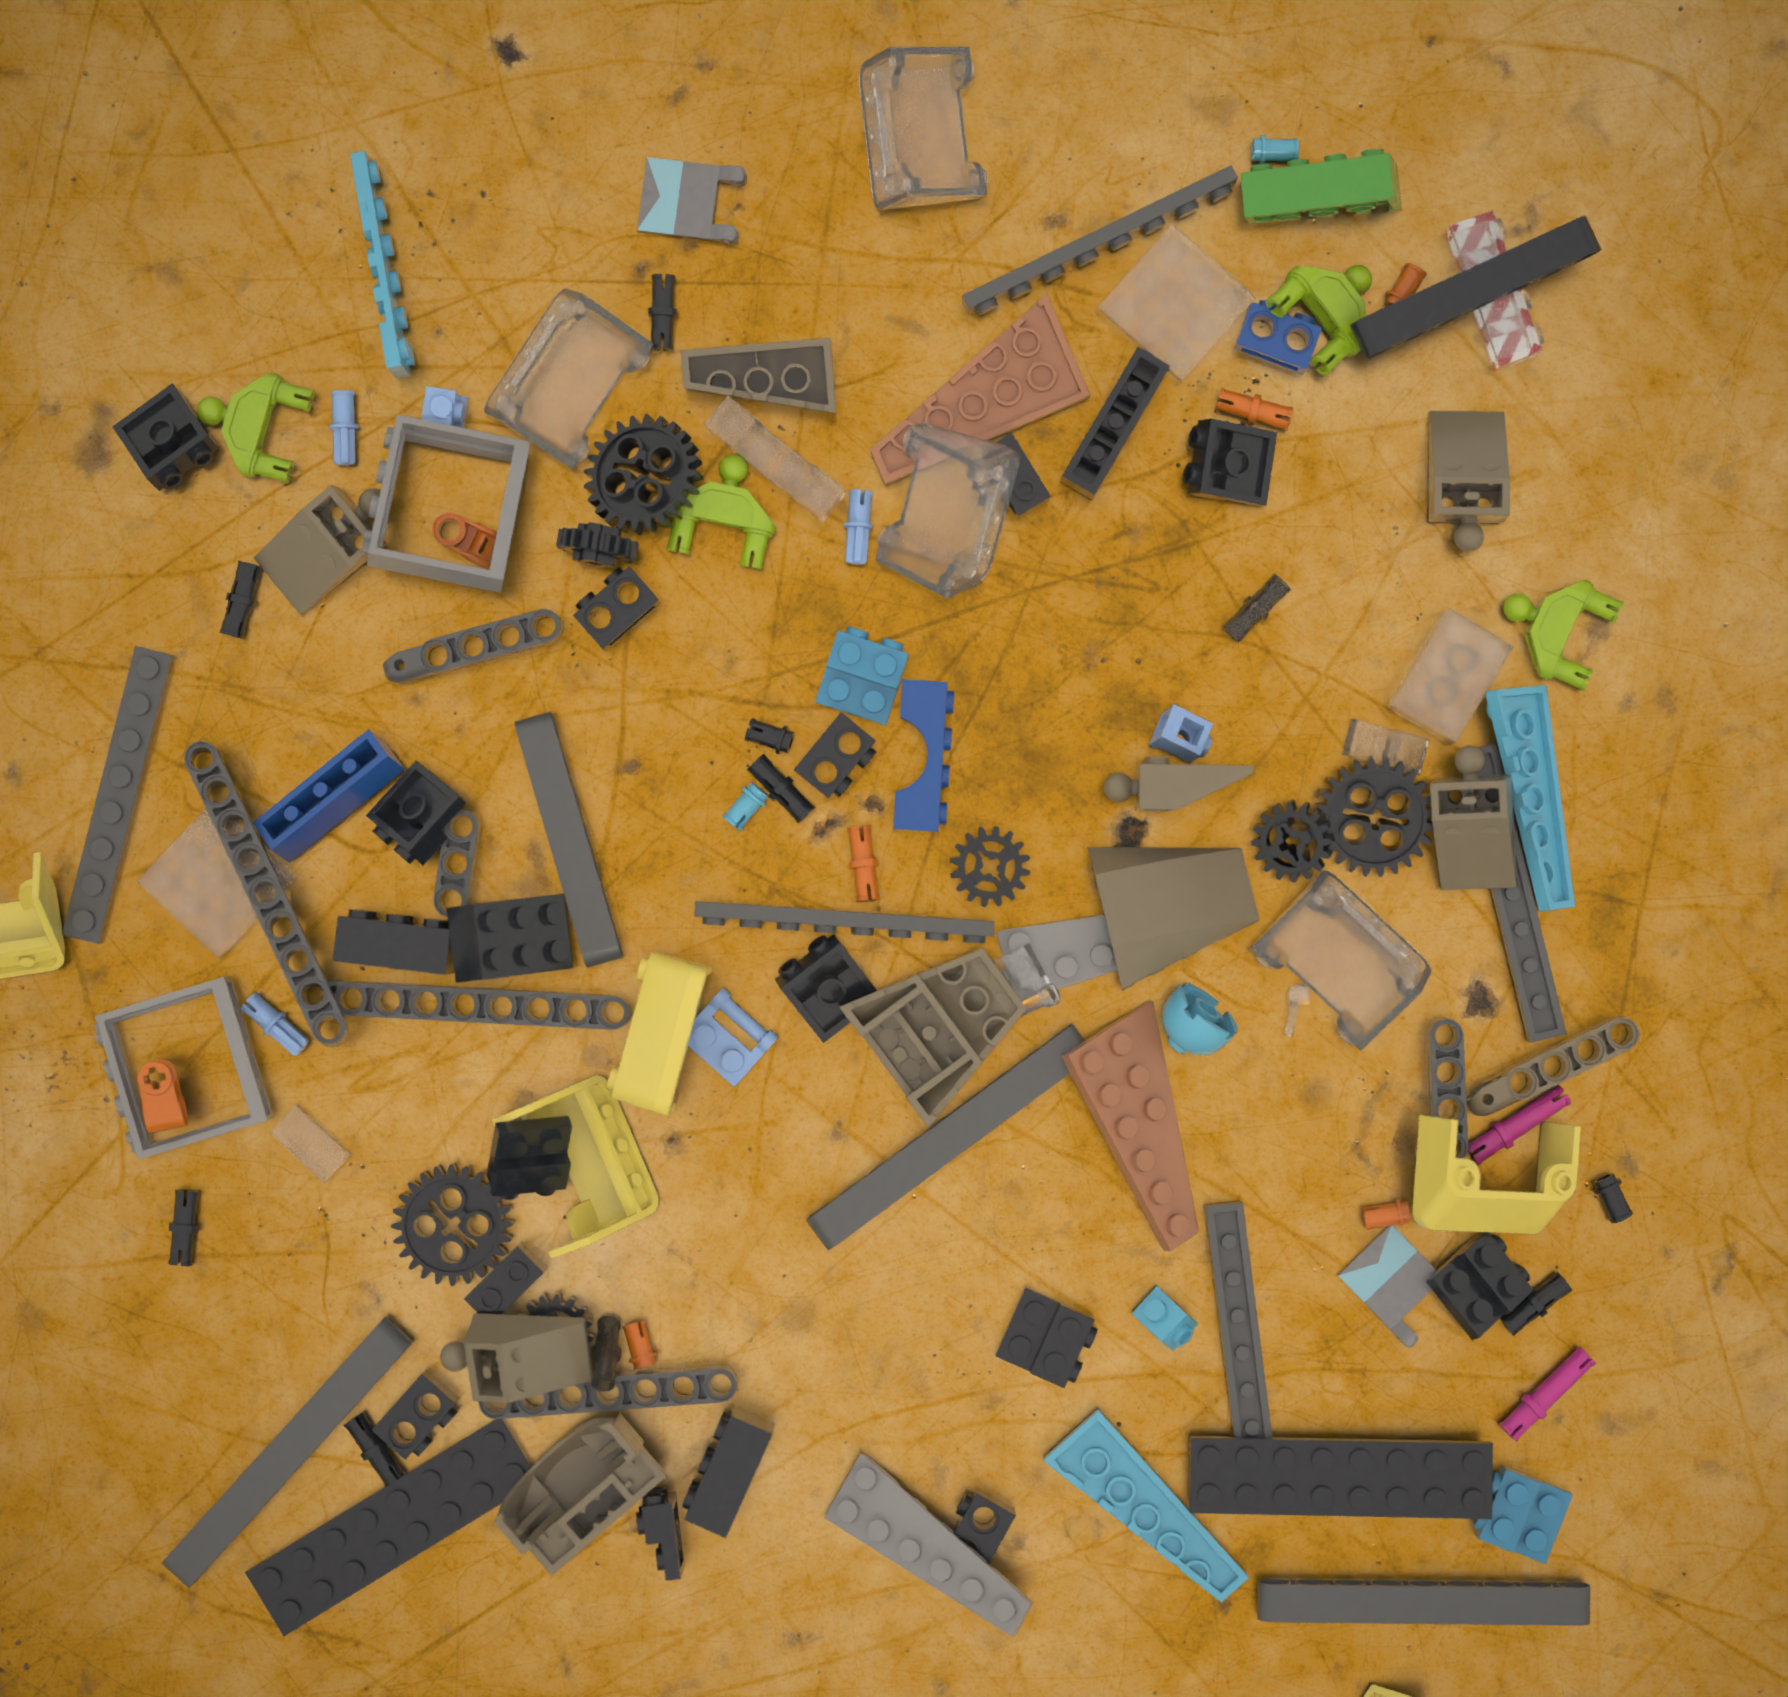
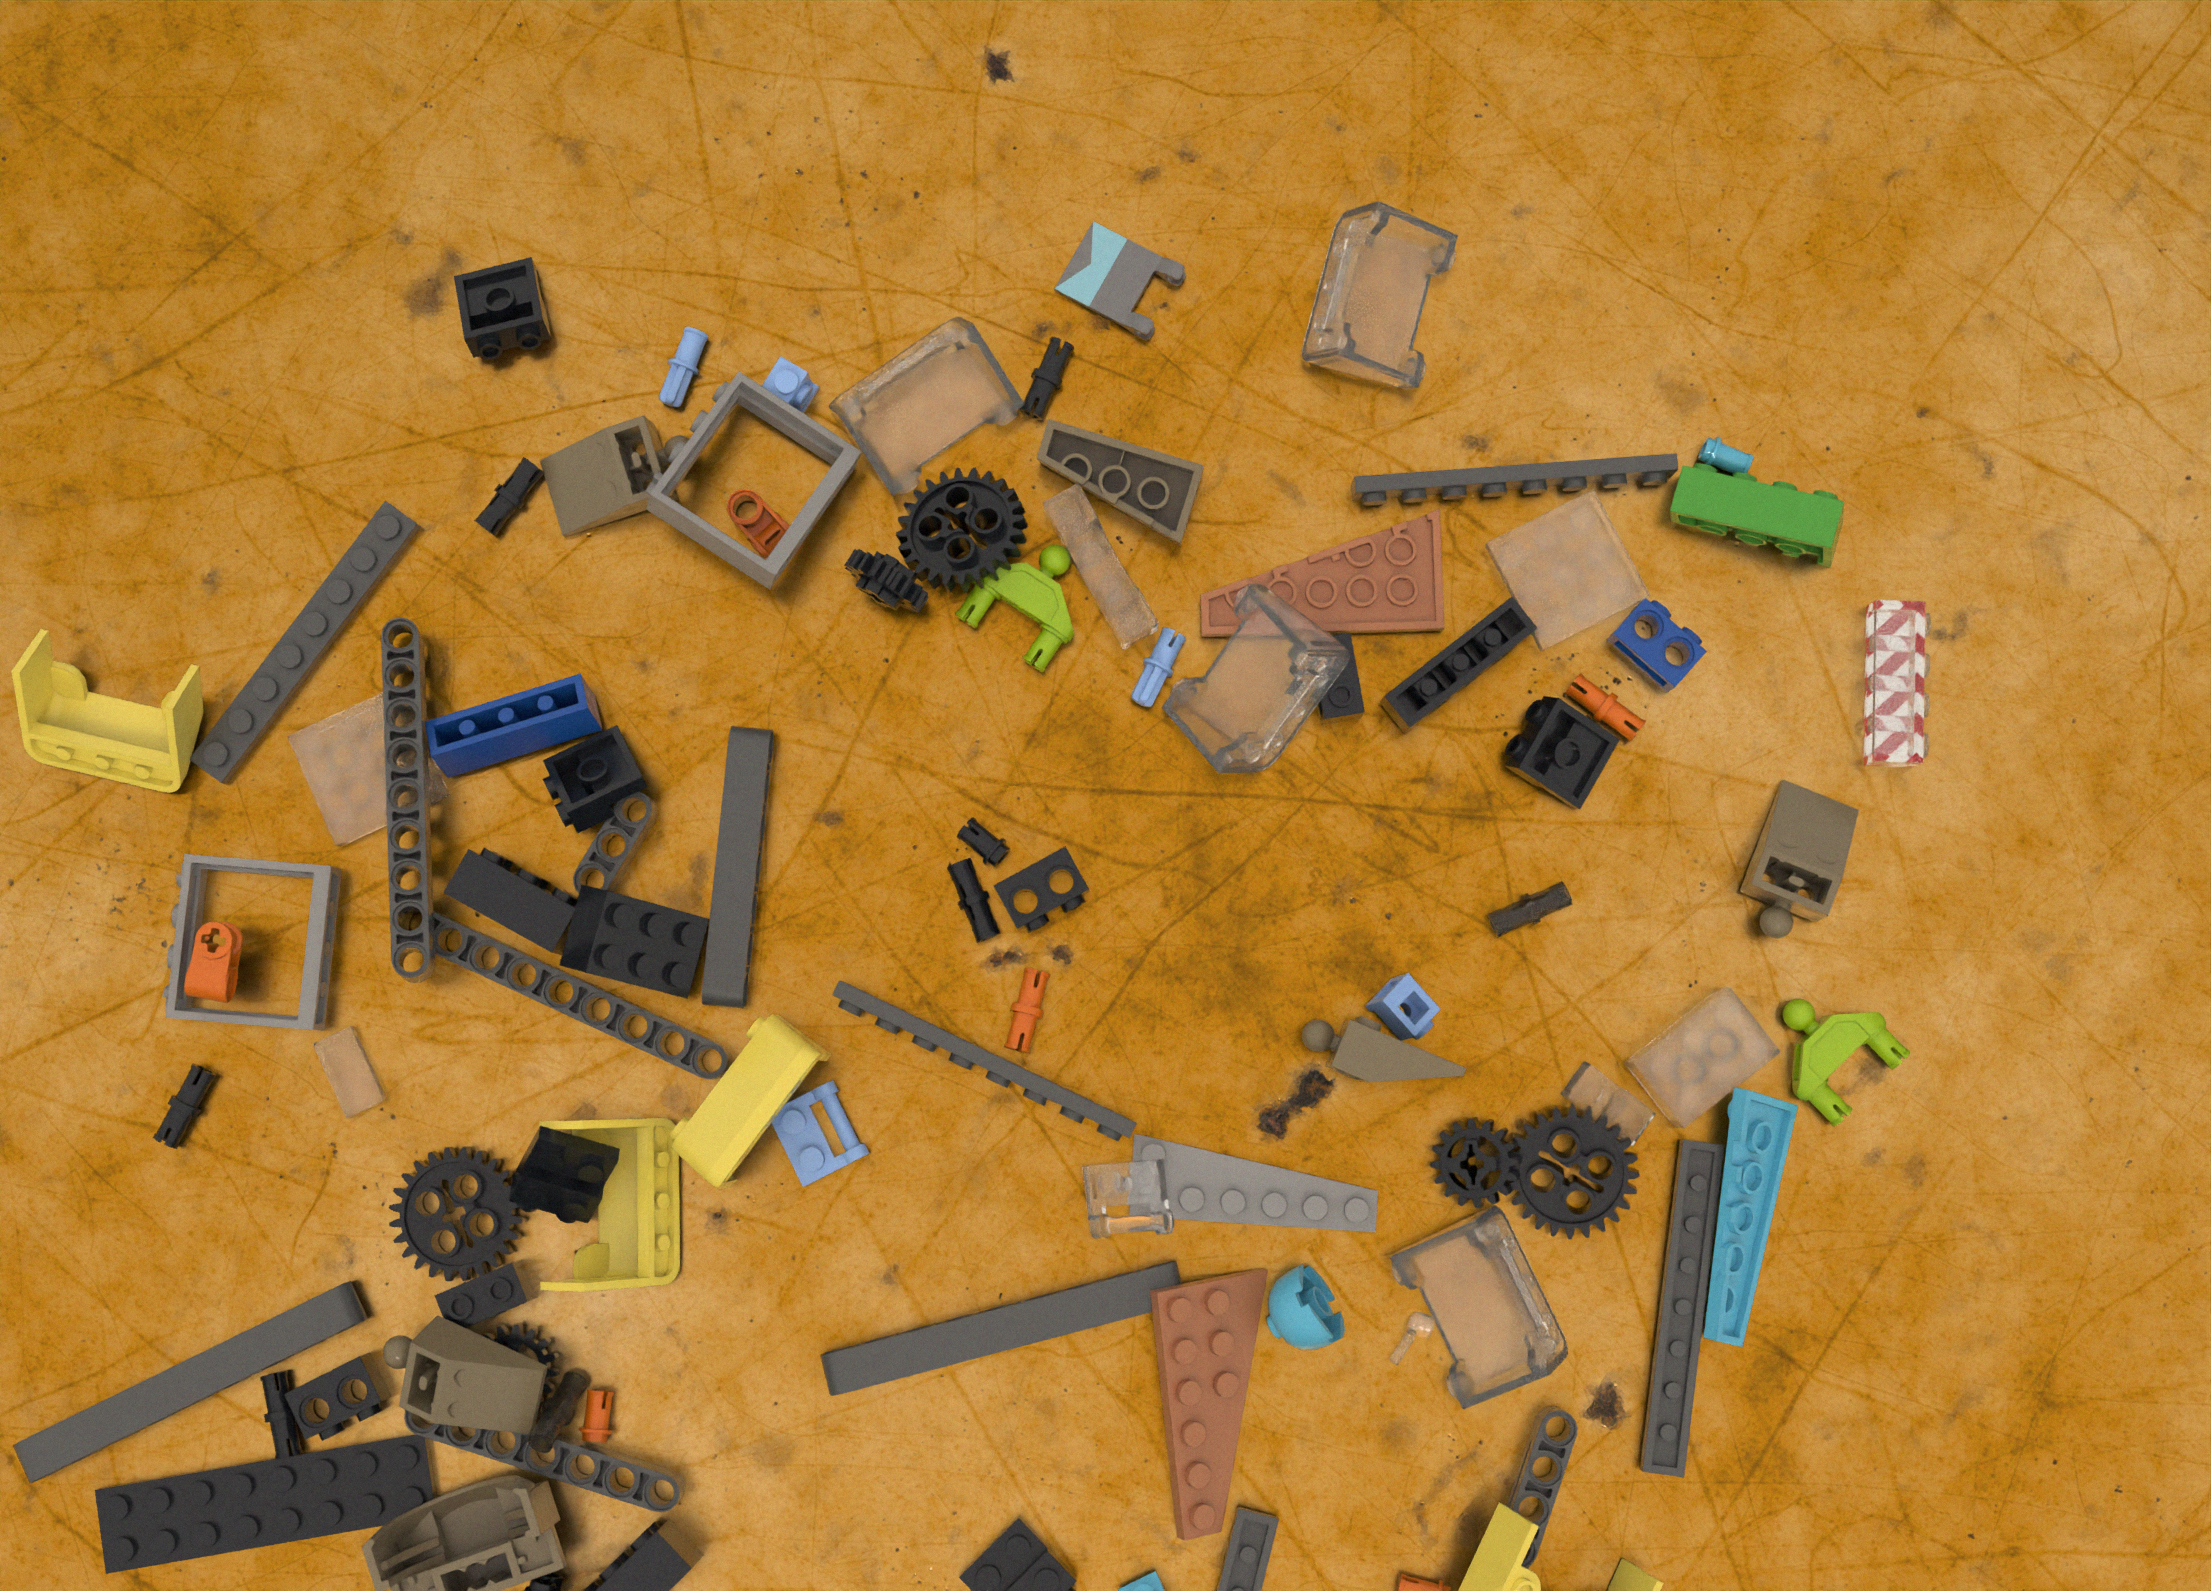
camera: 20 degrees right, 5 degrees down
lime connector [197,373,315,484] -> none
light blue axle [240,992,309,1056] -> none
medium azure wing [350,151,415,379] -> none
dark grey piece [383,609,564,683] -> none
black brick [573,566,661,652] -> none
medium azure pin [723,782,768,831] -> none
black plate [775,934,877,1043] -> none
dark azure plate [815,626,909,726] -> none
dark tan wedge [840,948,1027,1128] -> none
blue arch [893,679,954,832] -> none
black gear [950,826,1030,907] -> none
dark tan wedge [1088,847,1259,991] -> none
lime connector [1266,265,1373,376] -> none
black beam [1350,215,1602,360] -> none
orange pin [1385,263,1427,306] -> none
dark tan slope [1430,745,1517,890] -> none
dark tan piece [1466,1016,1640,1116] -> none
dark pink pin [1468,1084,1571,1166] -> none

